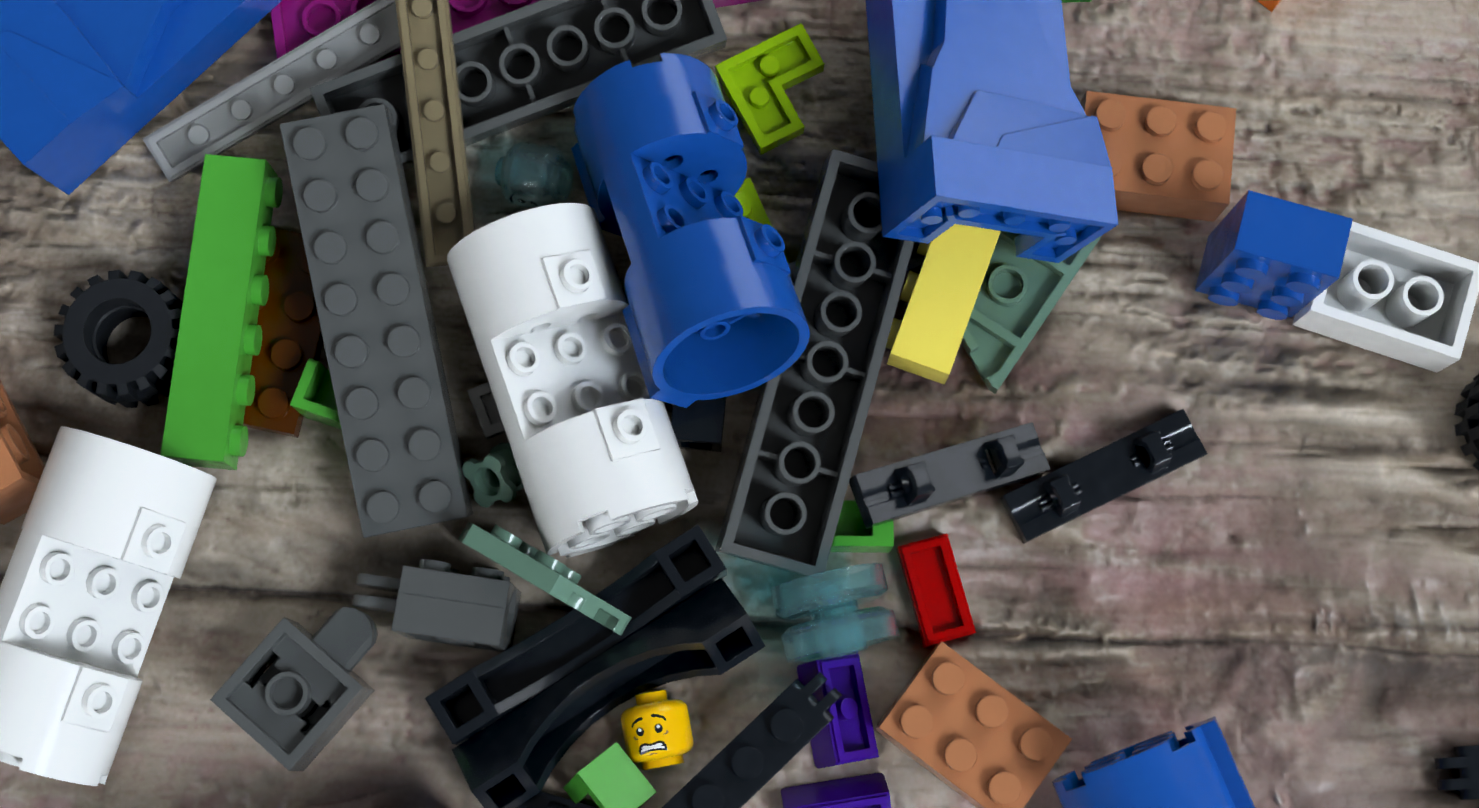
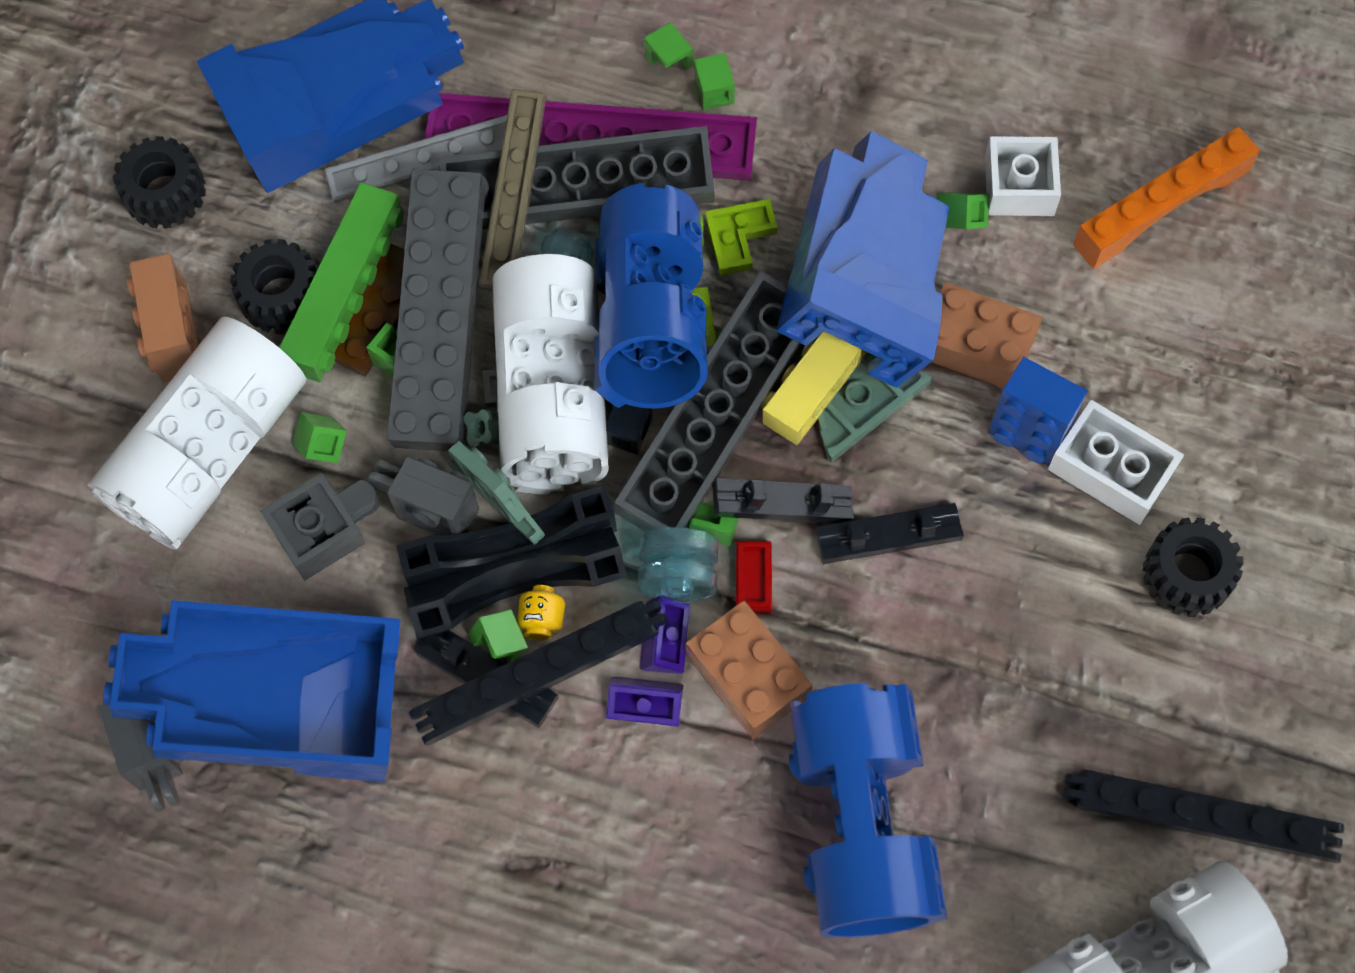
camera: 20 degrees right, 10 degrees down
none -> bright green panel [293,412,347,463]

